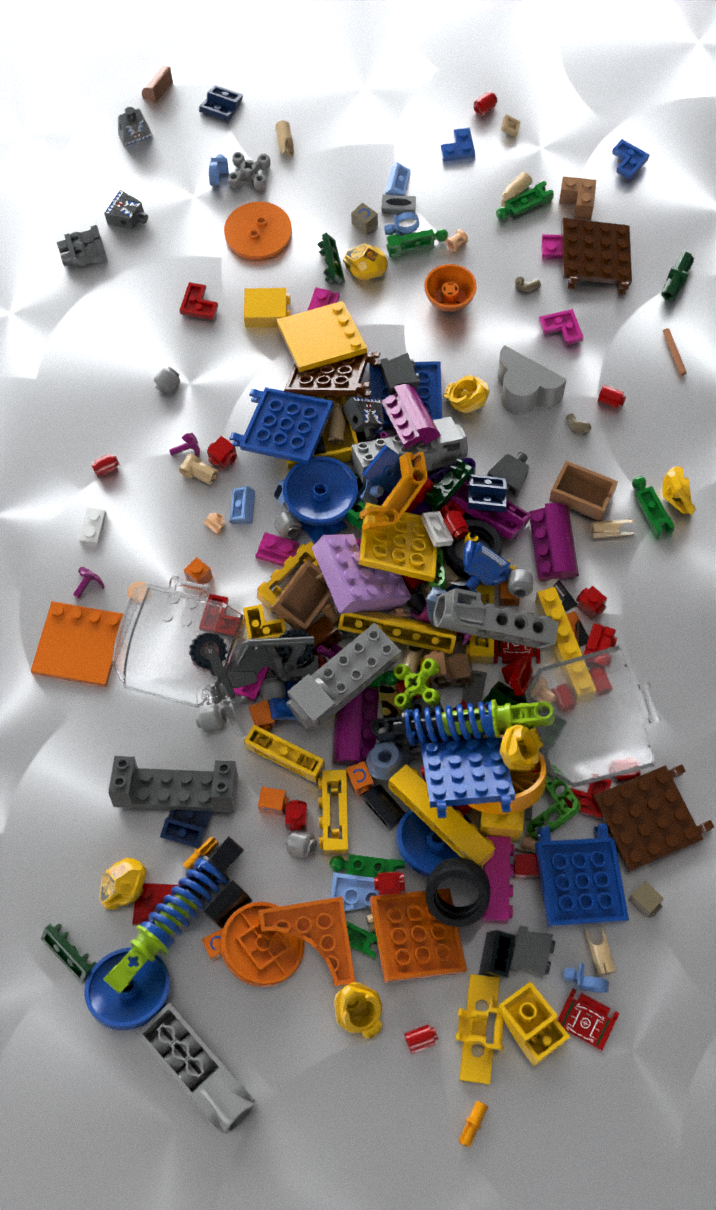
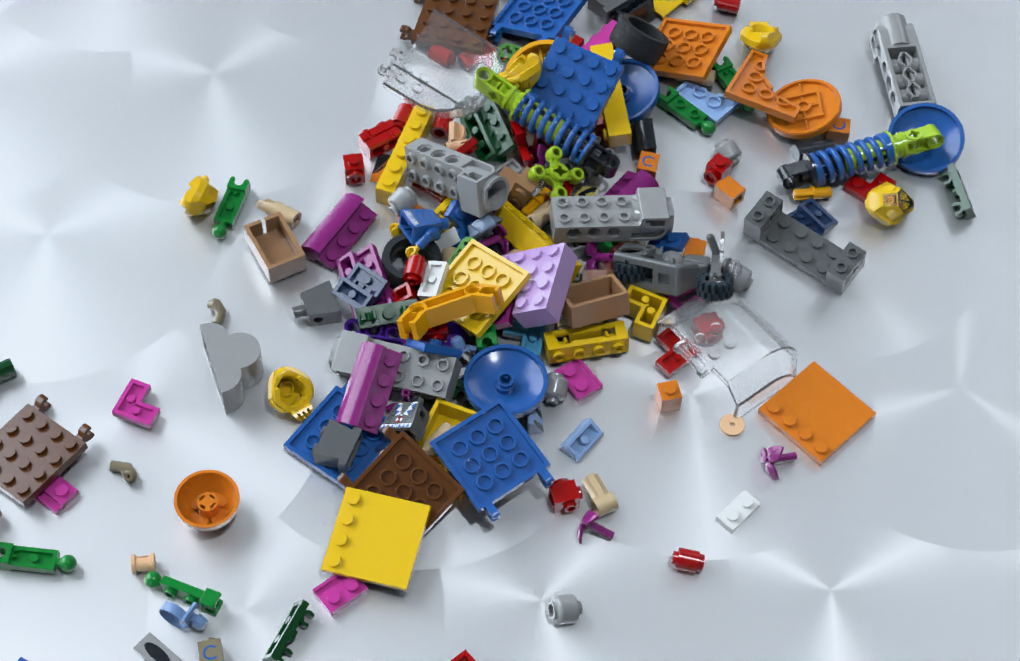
camera: 150 degrees left, 10 degrees down
light nougat plate [204,512,226,535] -> none
yellow brick [244,288,291,328] -> none
yellow brick [244,724,325,784] -> none
yellow brick [318,770,349,855] -> none
yellow helmet [343,244,388,281] -> none
sand blue piece [366,741,408,780] -> none
red brick [374,872,405,895] -> none
tan piece [501,172,532,206] -> none
sticker [545,578,577,612] -> none
red brick [597,385,627,409] -> none
nougat bar [663,328,687,376] -> none

